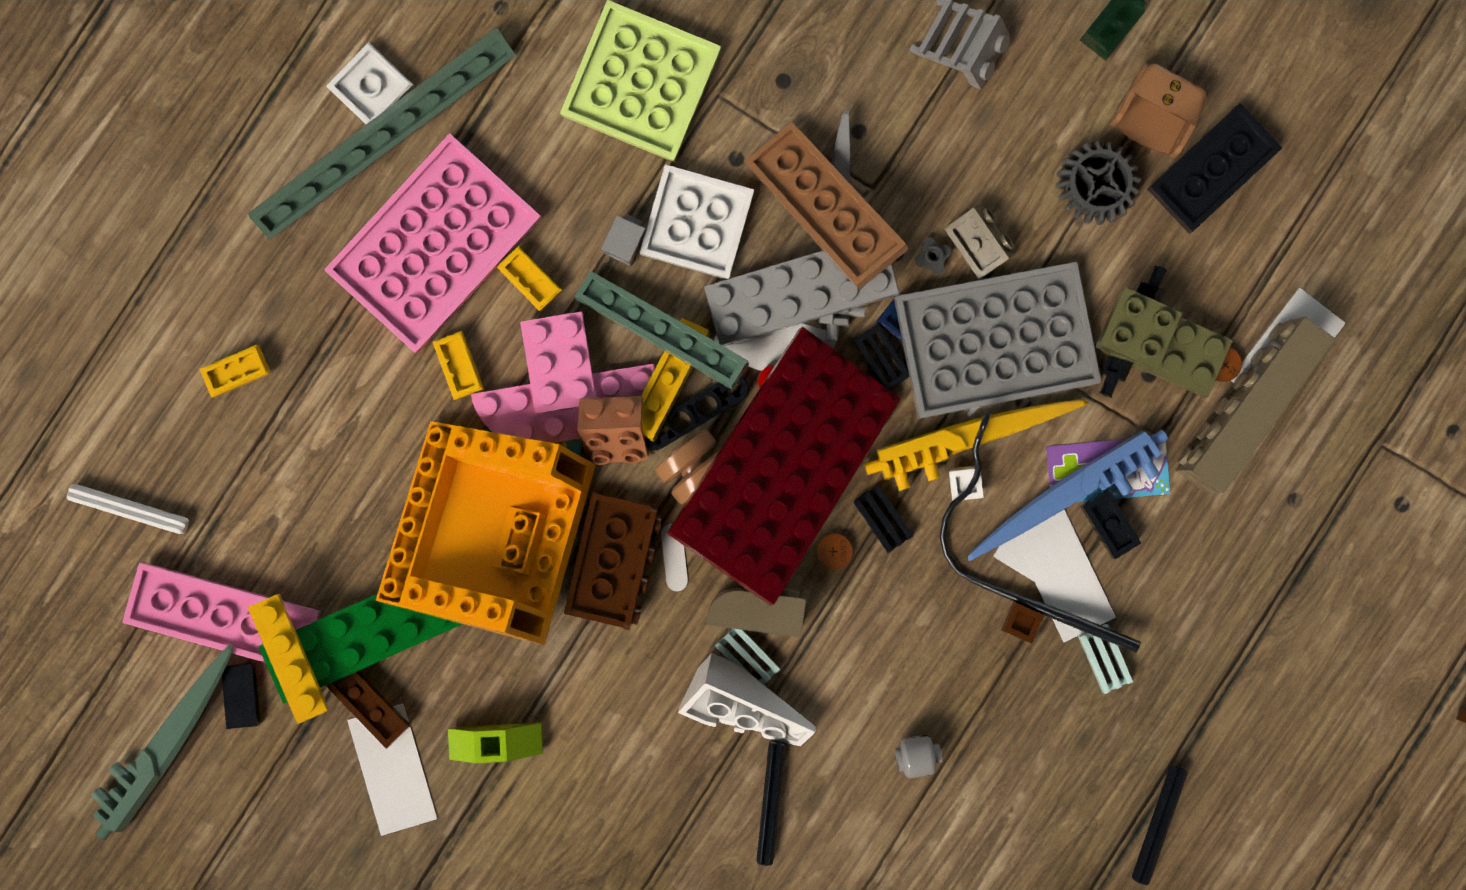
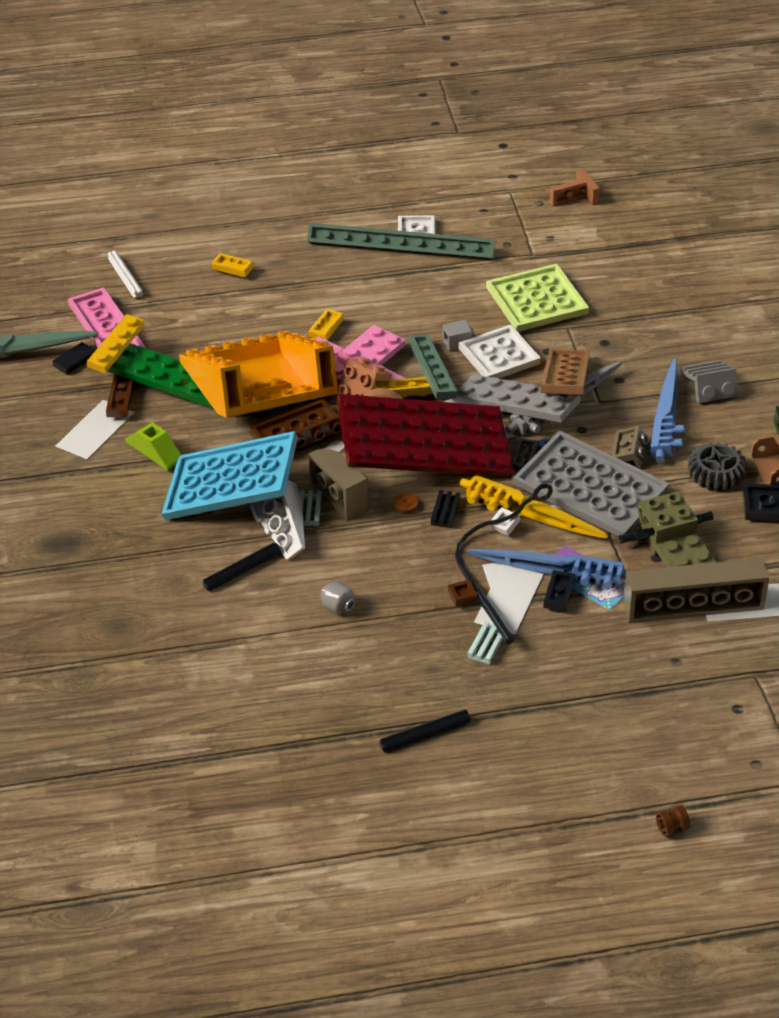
camera: 50 degrees right, 45 degrees down
bright pink plate [324,133,542,354] -> none
yellow plate [497,246,562,312] -> none
dark grey plate [915,238,951,274] -> none
none -> medium azure plate [162,431,298,520]
none -> medium blue piece [650,358,685,462]

